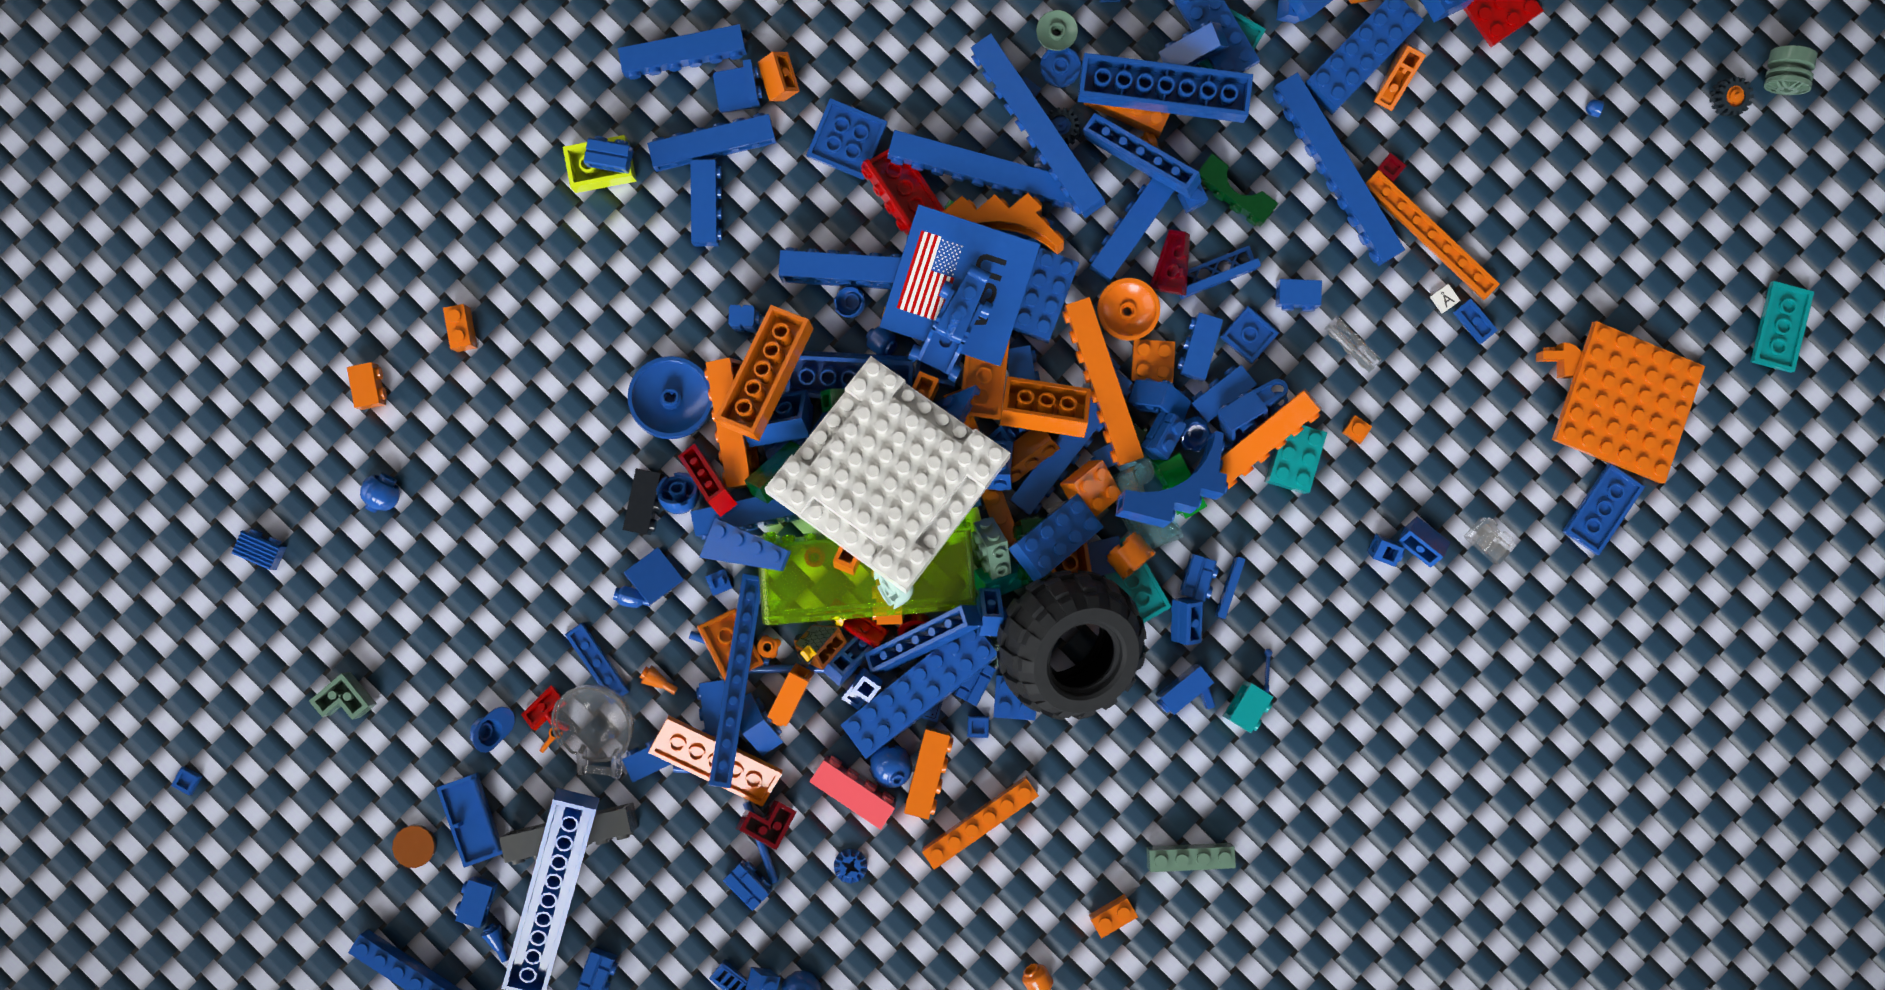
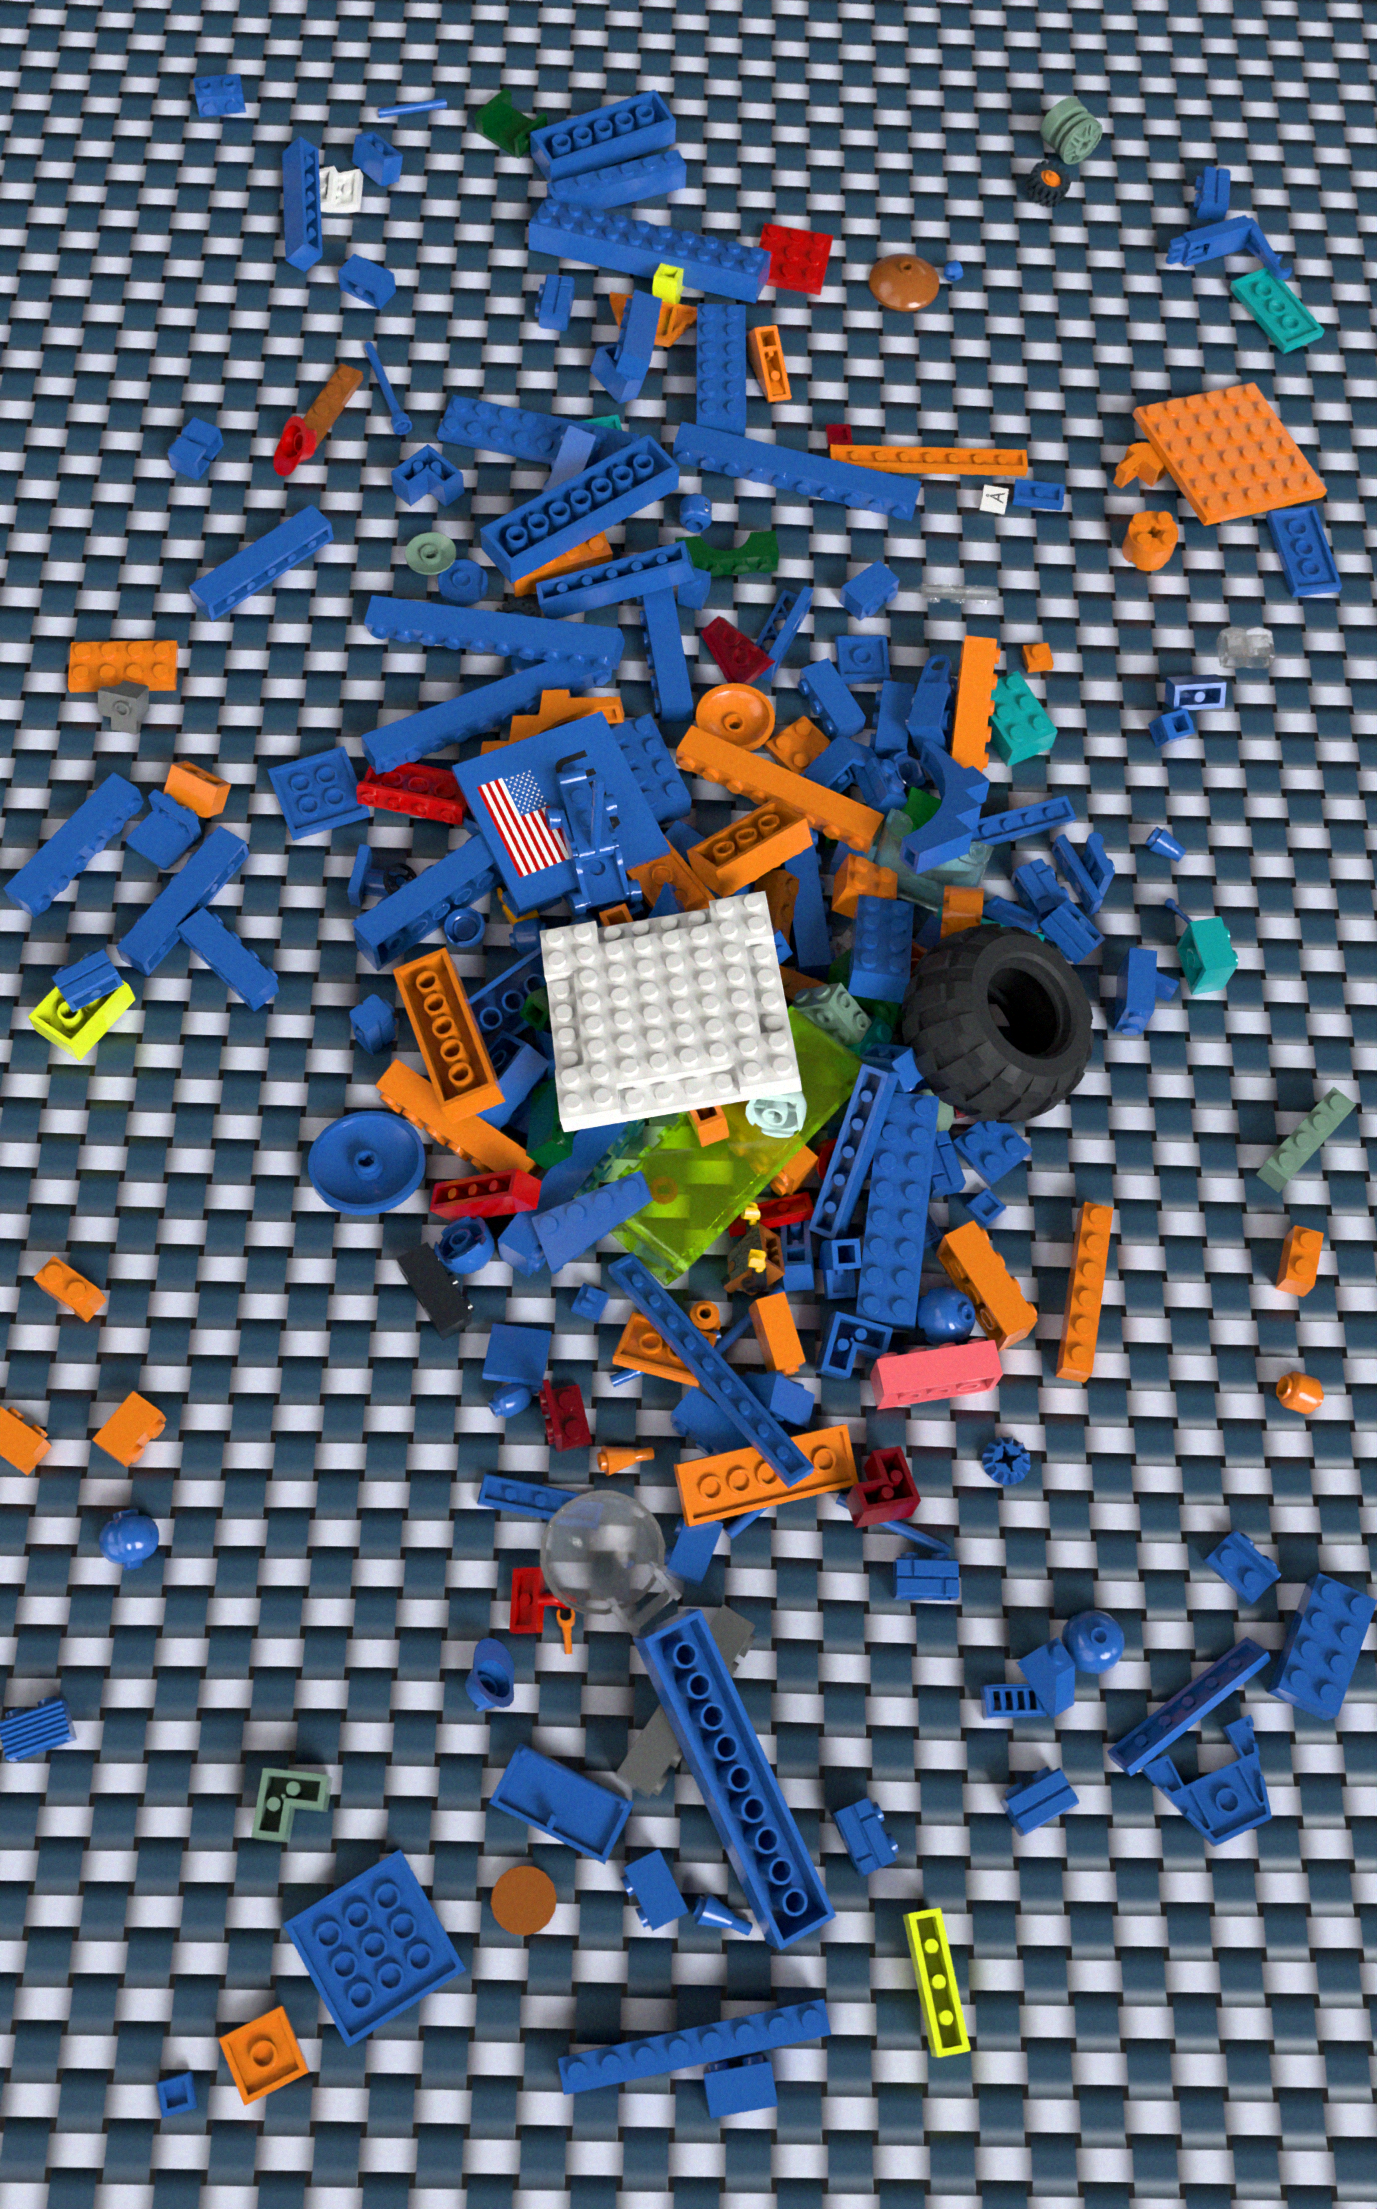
camera: 50 degrees left, 20 degrees down
none -> orange brick [92,1391,167,1468]
none -> orange plate [219,2006,310,2106]
none -> blue plate [283,1849,467,2048]
none -> blue piece [347,844,417,906]
none -> dark red bracket [538,1379,592,1453]
none -> blue head [680,493,712,533]
none -> blue brick [814,1311,893,1380]
none -> dark orange dish [869,253,940,311]
none -> blue plate [969,795,1077,852]
none -> blue tile [982,895,1043,933]
none -> blue plate [1079,832,1115,897]
none -> orange brick [1122,511,1179,571]
none -> blue cone [1145,827,1187,863]
none -> blue hinge [1165,215,1293,280]
none -> blue brick [1193,166,1231,222]

